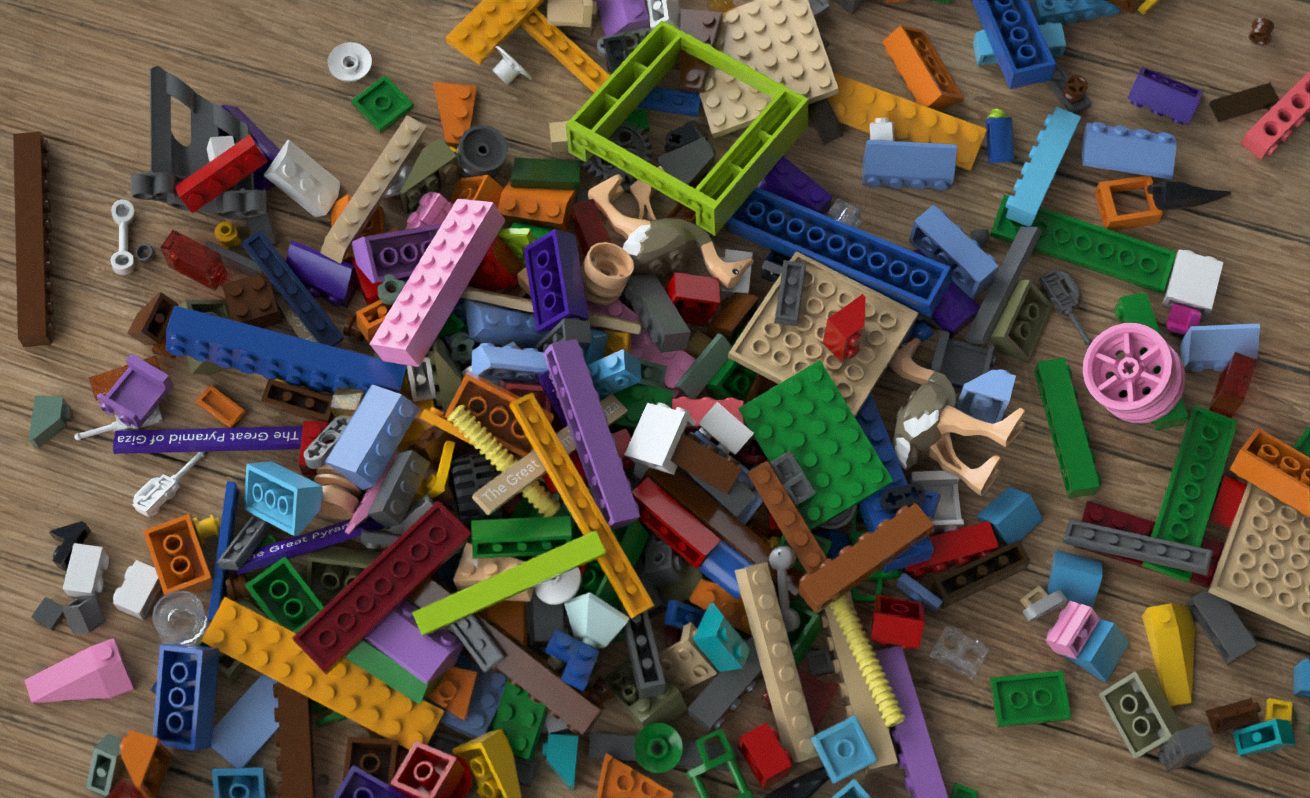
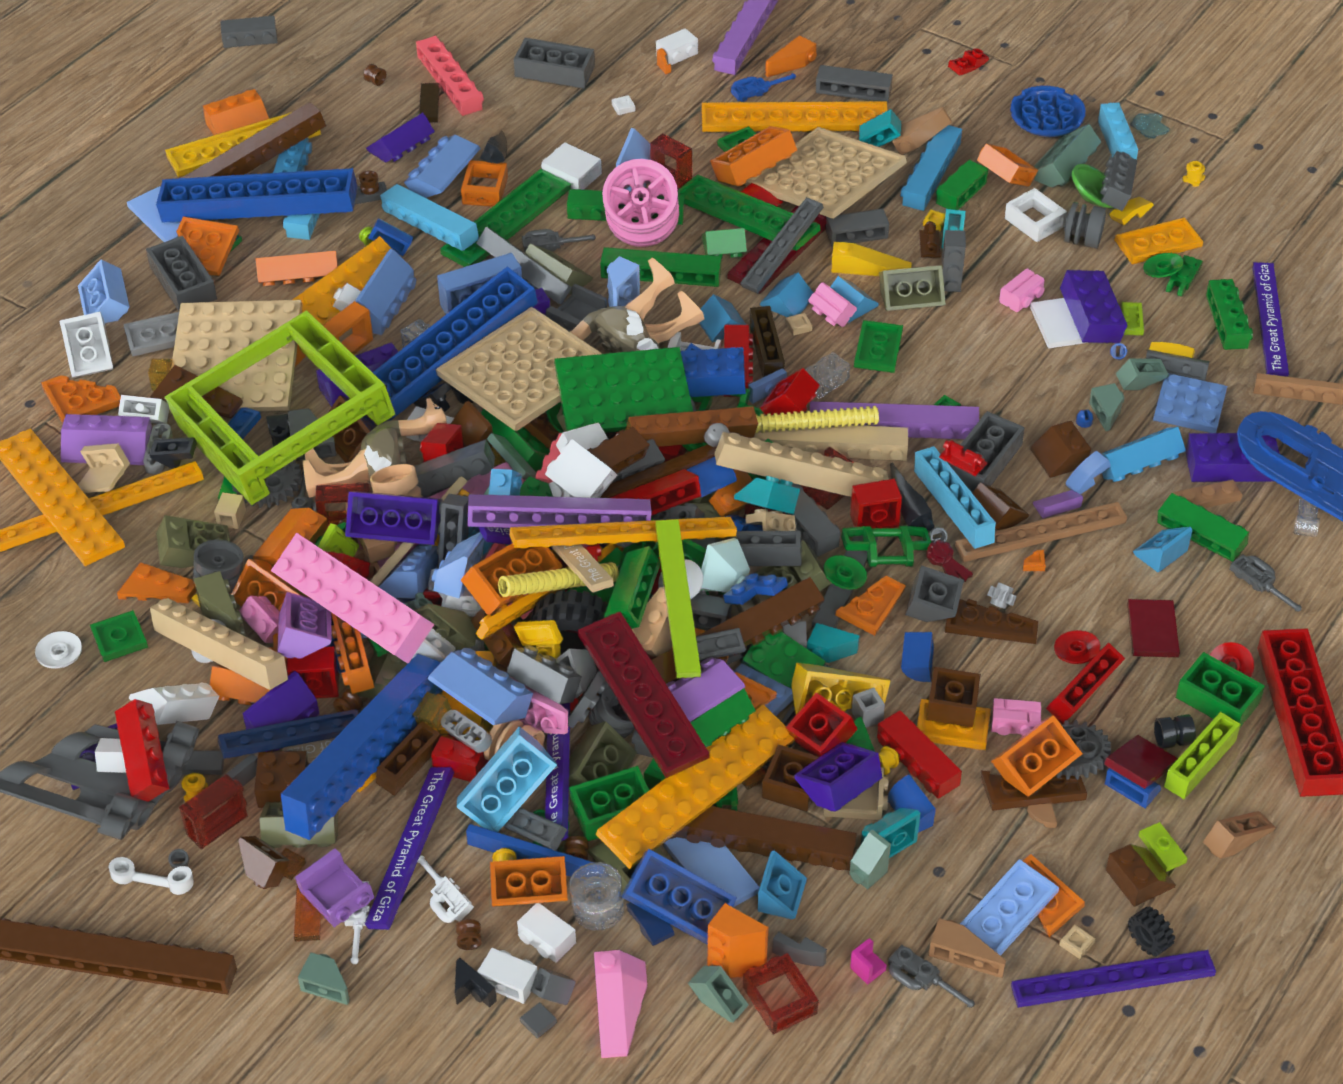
camera: 70 degrees left, 20 degrees down
orange tile [195,384,247,428] -> none
sand green brick [378,274,405,304] -> none
white wheel [492,46,532,85] -> none
dark green tile [511,158,581,190] -> none
dark grey slope [770,450,816,506] -> none
dark grey tile [774,260,807,326] -> none
dark orange brick [798,503,934,614] -> none
medium azure tile [811,715,878,783] -> none
red slope [823,294,866,363] -> none
black beam [880,483,926,514] -> none
light grey beam [1022,590,1067,623] -> none
dark pink panel [1166,303,1201,335] -> none
none -> olive slope [156,515,230,568]
none -> orange window [323,301,373,355]
none -> reddish brown wheel [456,919,482,950]
none -> slope [702,228,747,258]

